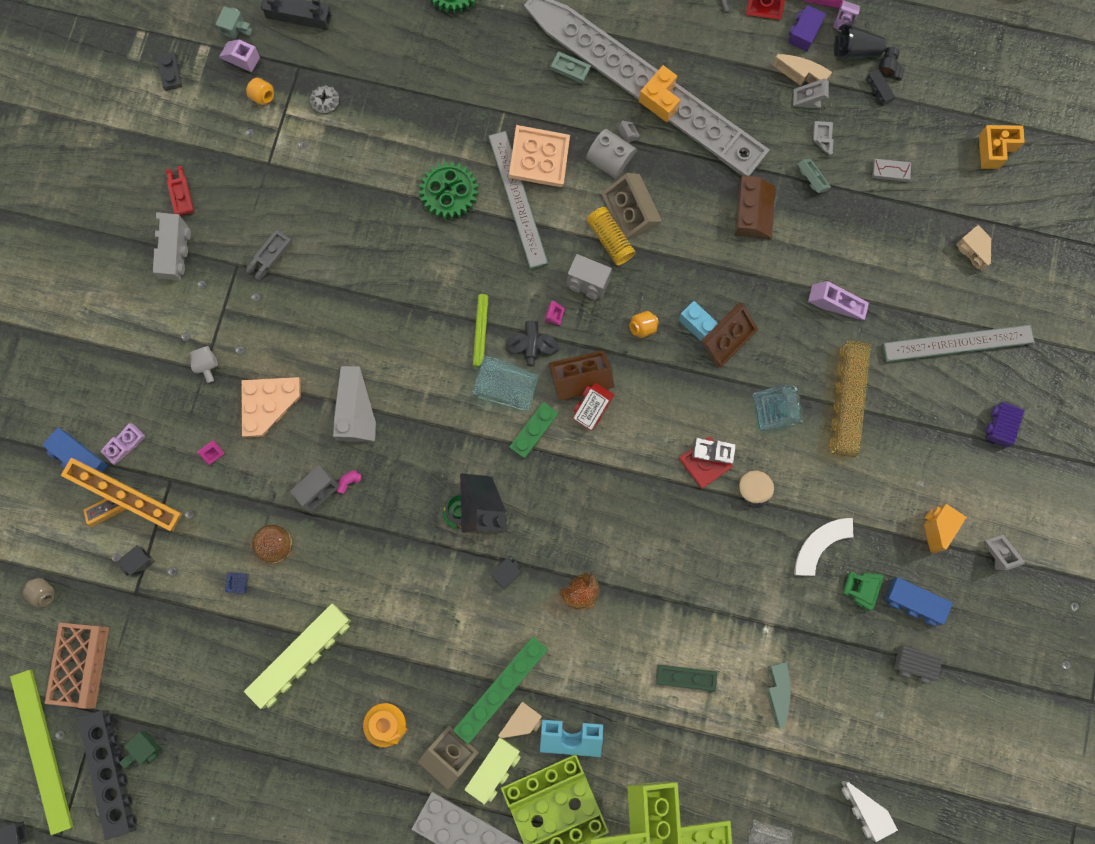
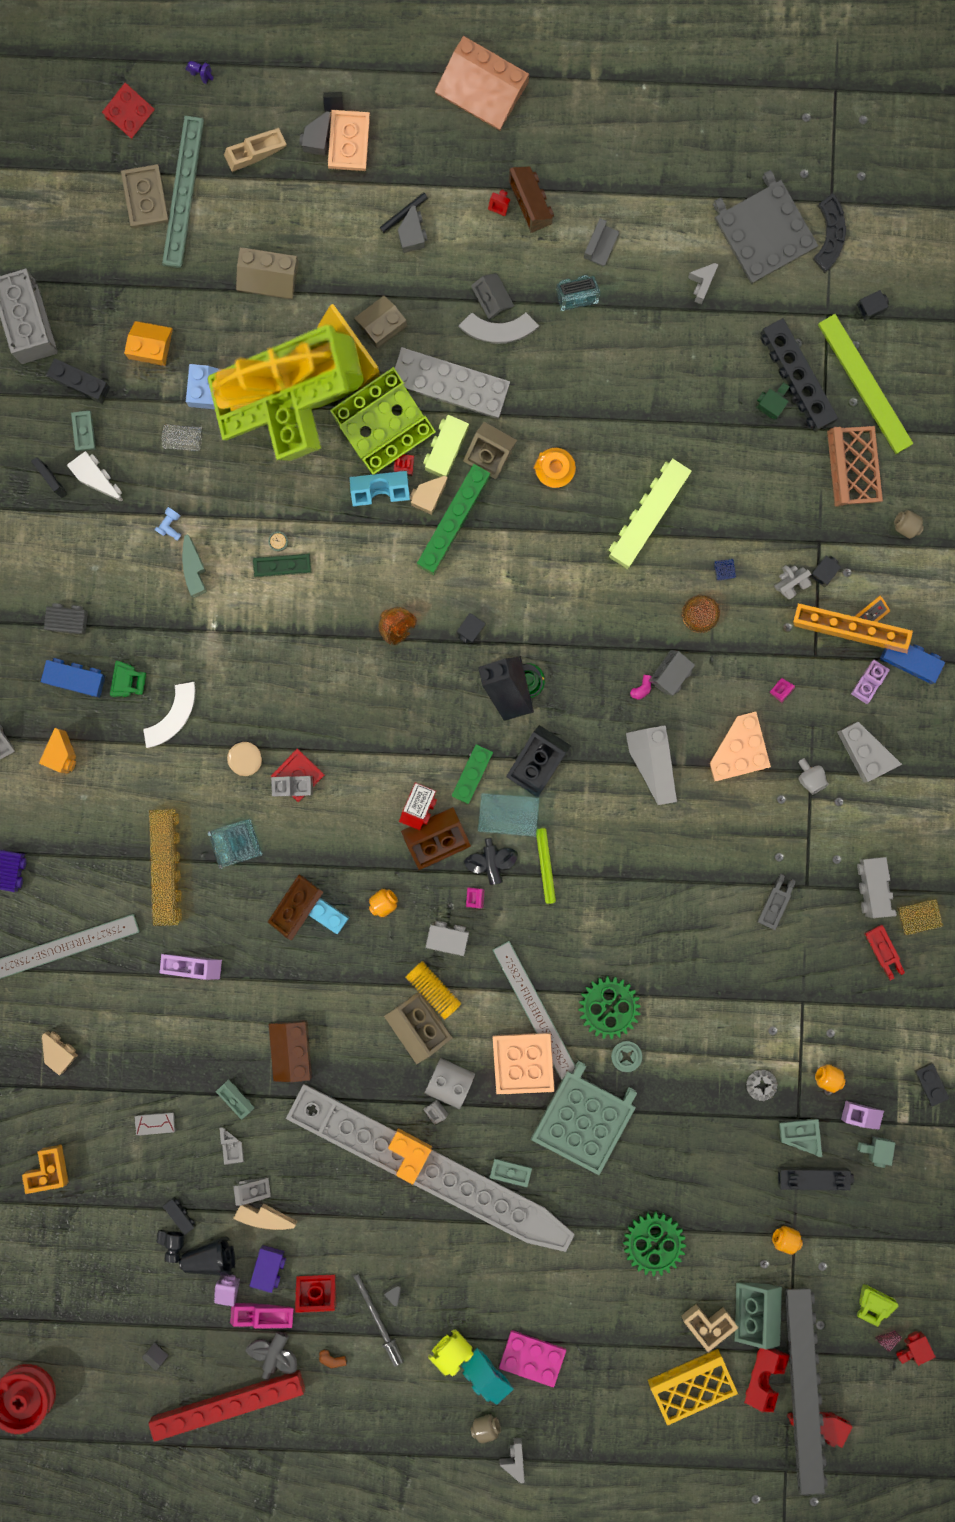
camera: 170 degrees right, 10 degrees up
none -> black tile [31,457,67,498]
none -> light blue piece [155,507,181,541]
none -> tile [268,532,288,552]
none -> red tile [394,455,414,476]
none -> black slope [506,725,571,798]
none -> sand green plate [531,1060,637,1175]
none -> sand green gear [611,1041,642,1072]
none -> light grey hips [774,565,812,599]
none -> sand green wing [779,1118,822,1157]
none -> light grey wedge [837,722,902,783]
none -> clear yellow plate [898,899,943,935]

